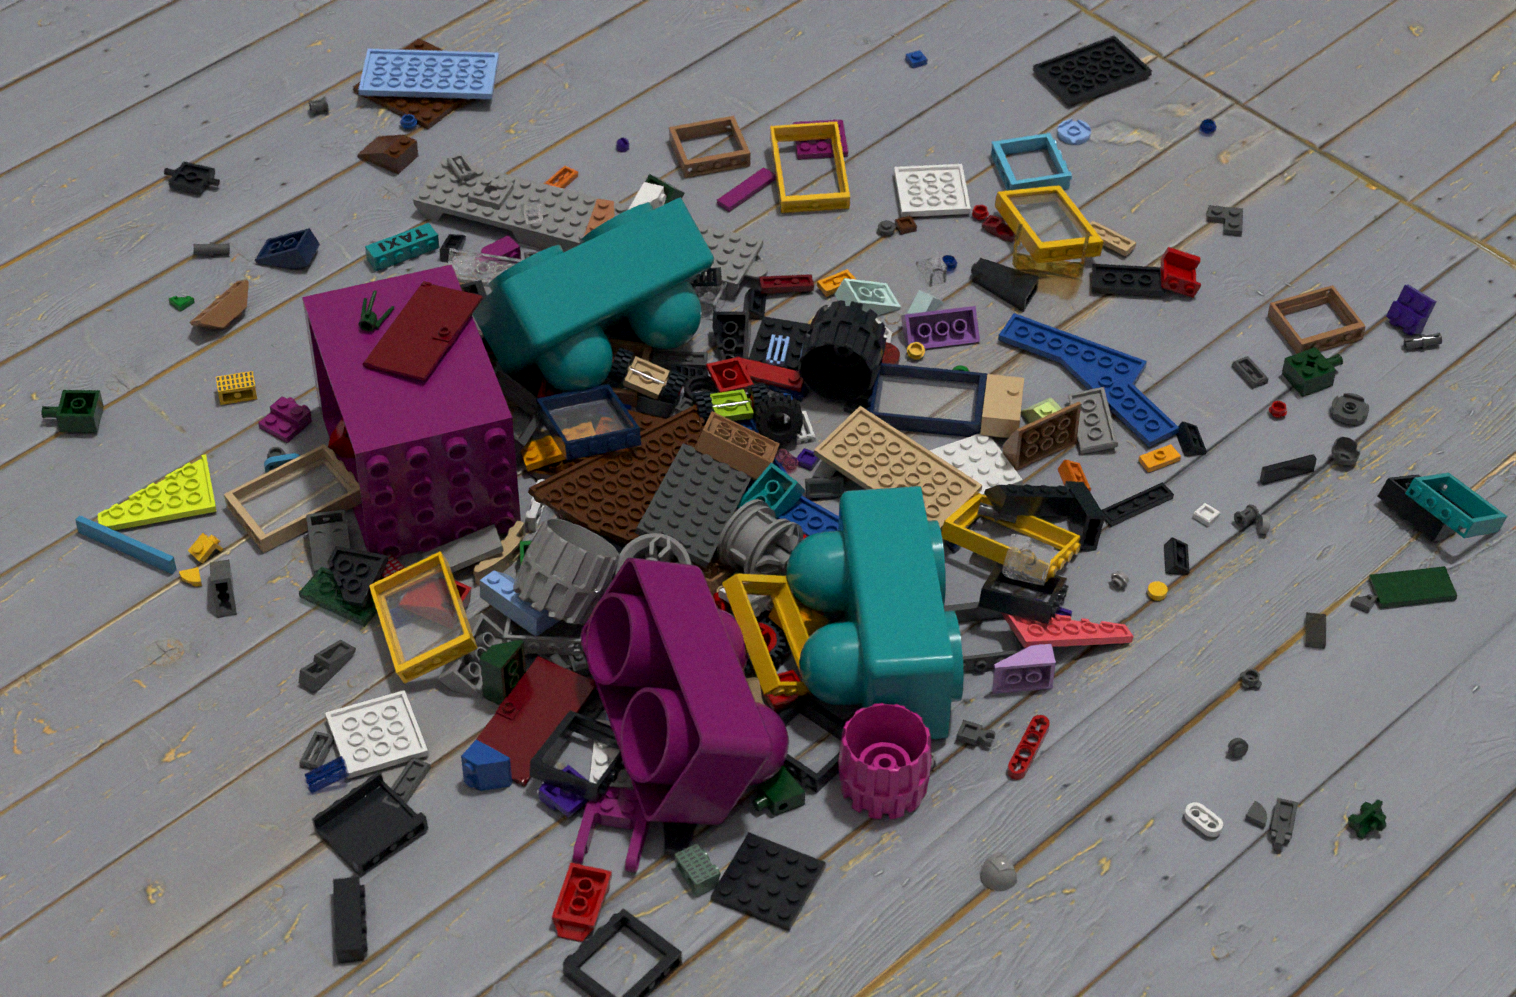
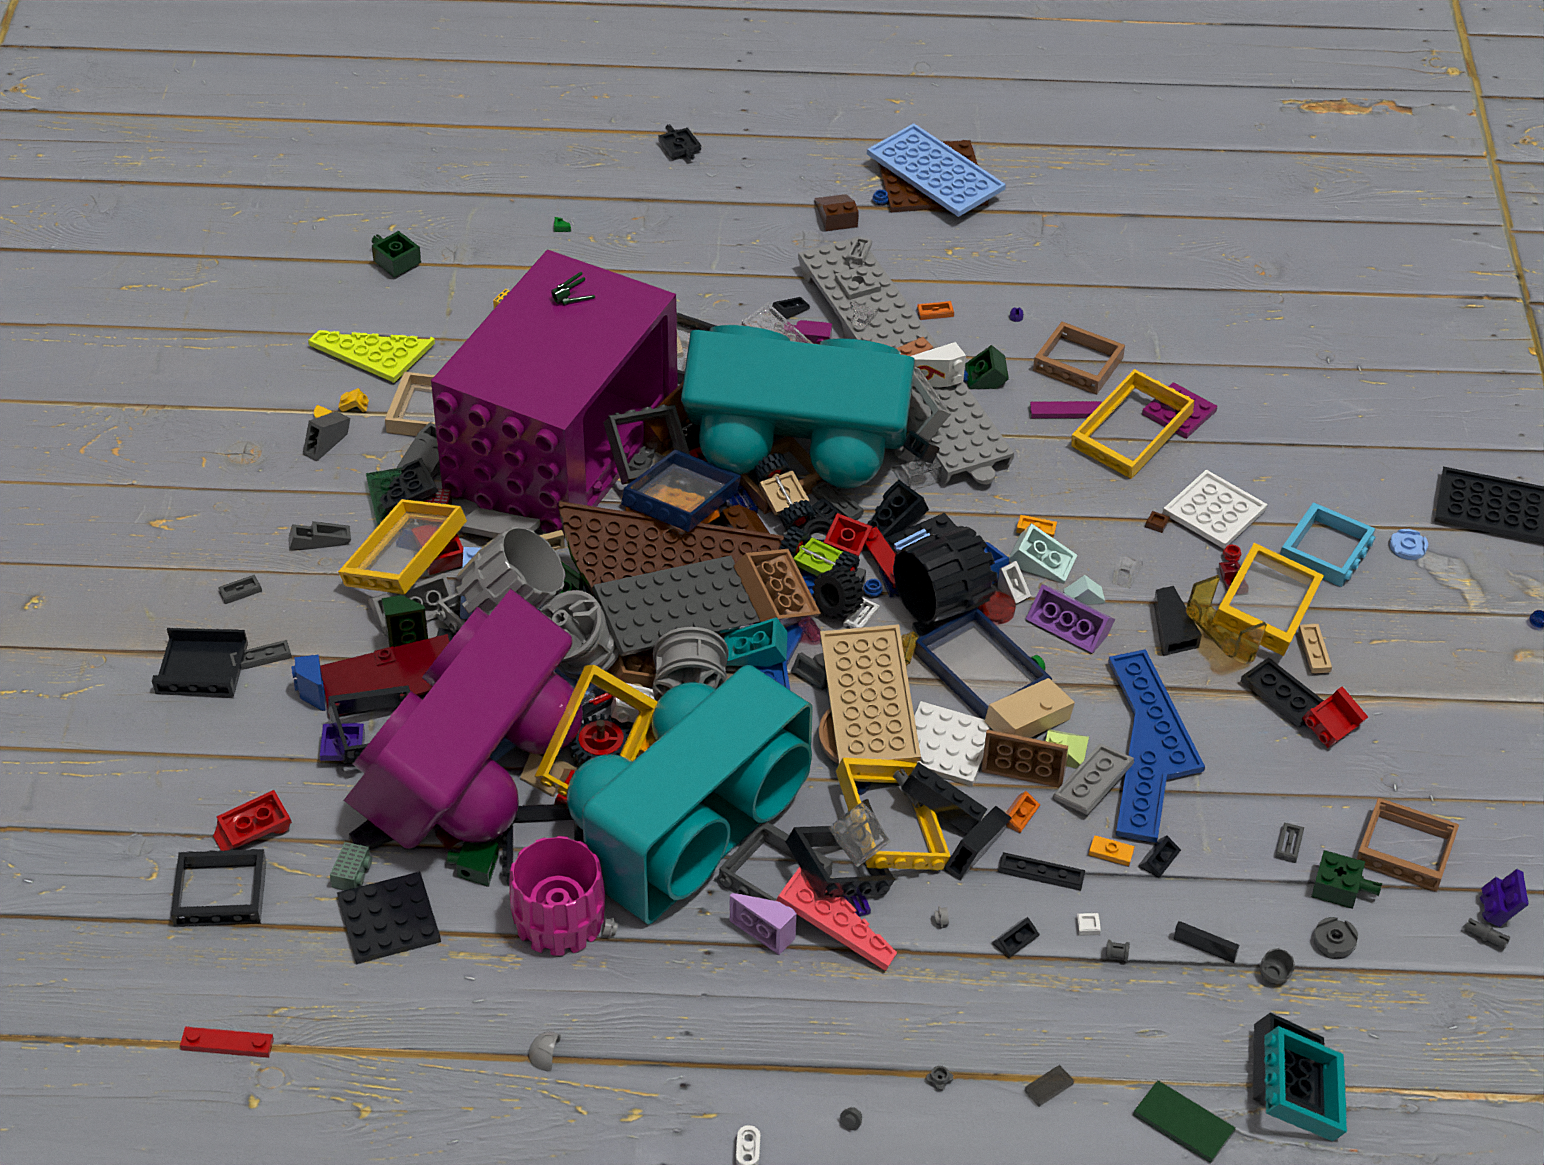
camera: 45 degrees right, 0 degrees up
dark azure tile [75,515,177,574] -> none
medium nougat wedge [190,279,249,329] -> none
dark grey pin [193,242,230,256] -> none
dark blue slope [255,228,320,269] -> none
clear blue tile [304,756,349,793] -> none
dark grey bush [309,97,329,115] -> none
white plate [325,690,428,779] -> none
black brick [333,876,368,964] -> none
dark red door [363,281,483,381] -> none
teal brick [365,223,439,271] -> none
magenta plate [572,786,649,873] -> none
black tyre [636,396,673,418] -> none
black slope [743,287,767,320] -> none
dark red plate [759,274,814,294] -> none
dark grey plate [878,220,895,236] -> none
blue plate [905,50,927,69] -> none
yellow plate [907,342,925,360] -> none
clear blue plate [939,255,957,271] -> none
dark grey plate [956,720,995,747] -> none
red beam [1007,715,1050,780] -> none
yellow tile [1147,581,1168,601] -> none
dark grey plate [1207,205,1243,236] -> none
light grey tile [1257,514,1270,534] -> none
red plate [1269,401,1287,418] -> none
dark grey tile [1350,594,1378,613] -> none

